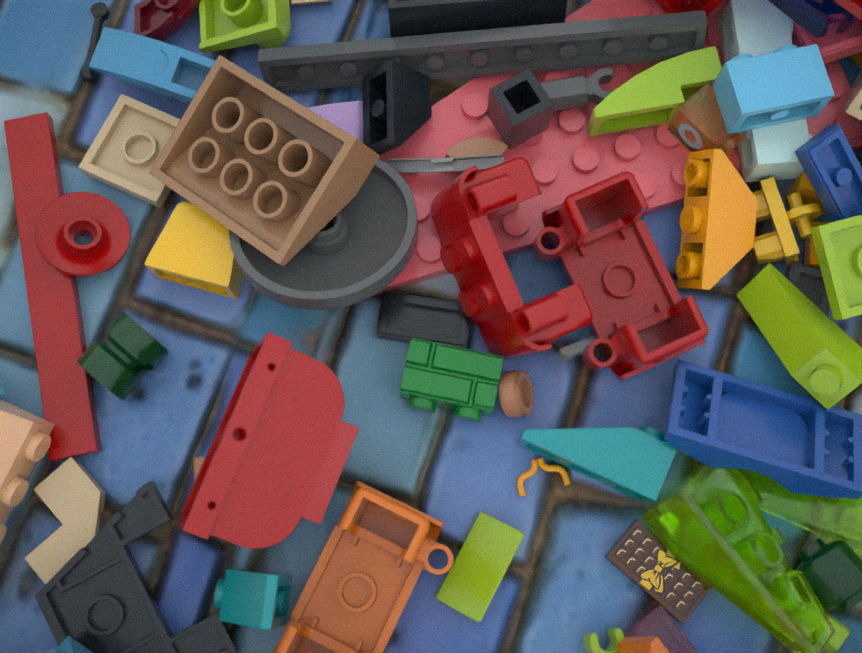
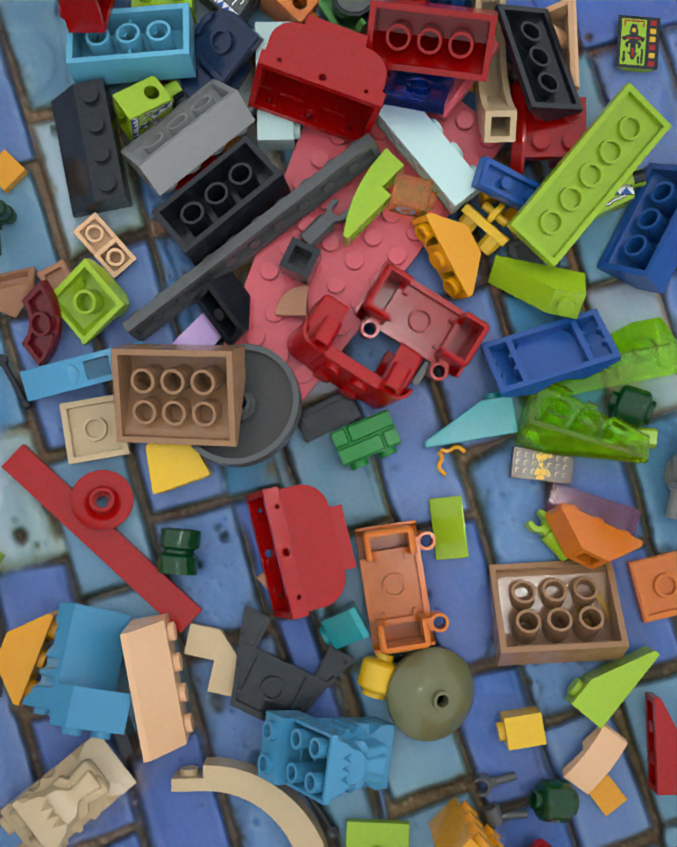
camera: 35 degrees left, 10 degrees up
light grey piece [386,154,504,173] -> none
nougat tile [499,370,534,418] -> none
medium azure brick [712,44,835,134] -> none

